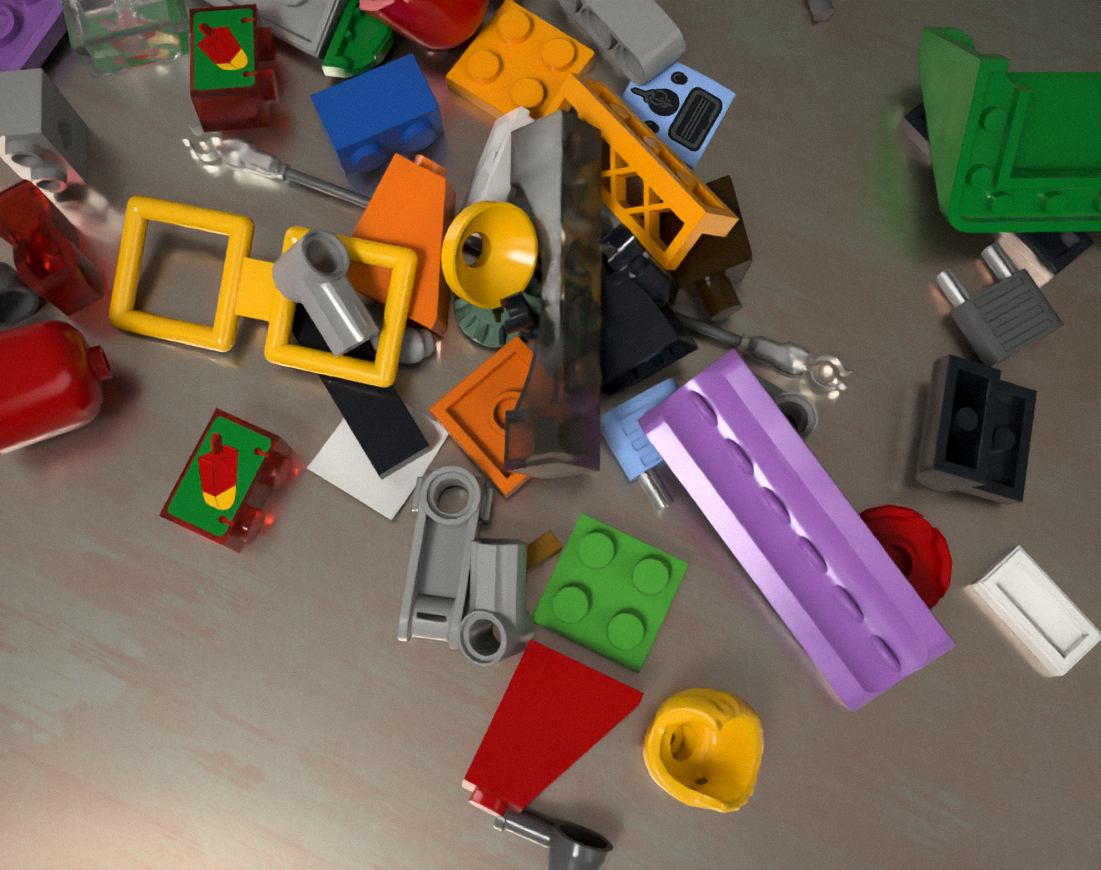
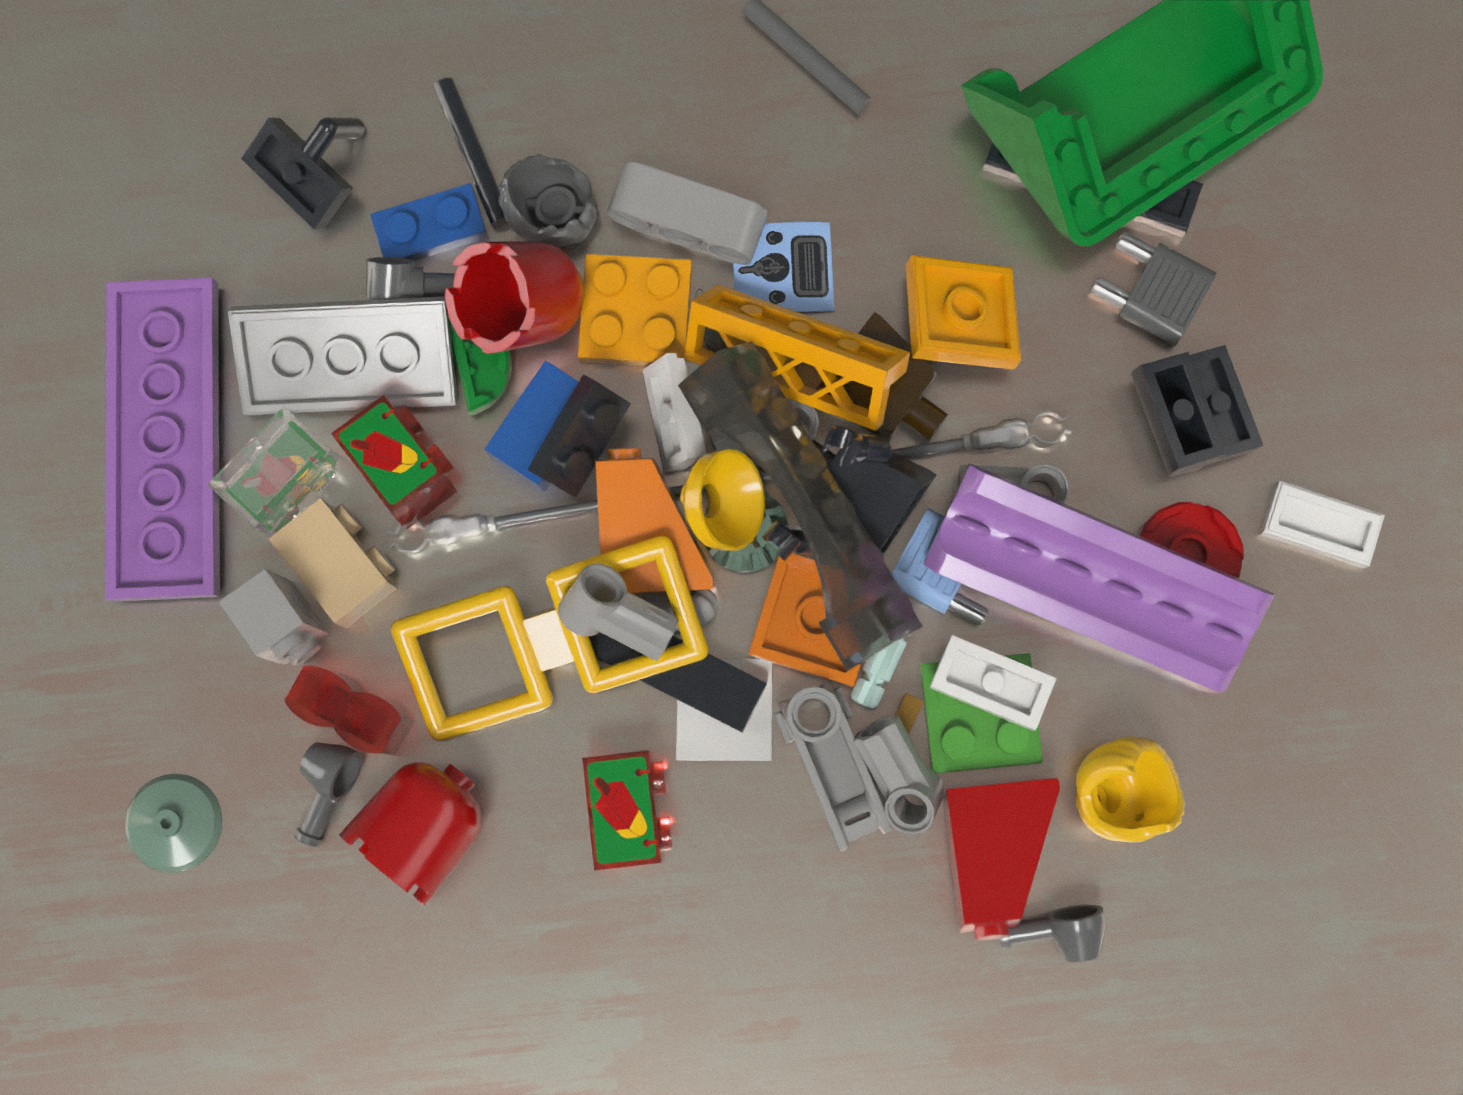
camera: 20 degrees left, 5 degrees up
none -> tan brick [269,498,398,629]
none -> black plate [528,374,631,497]
none -> light aqua axle [850,604,918,709]
none -> light orange plate [905,255,1021,370]
none -> white plate [929,635,1057,731]

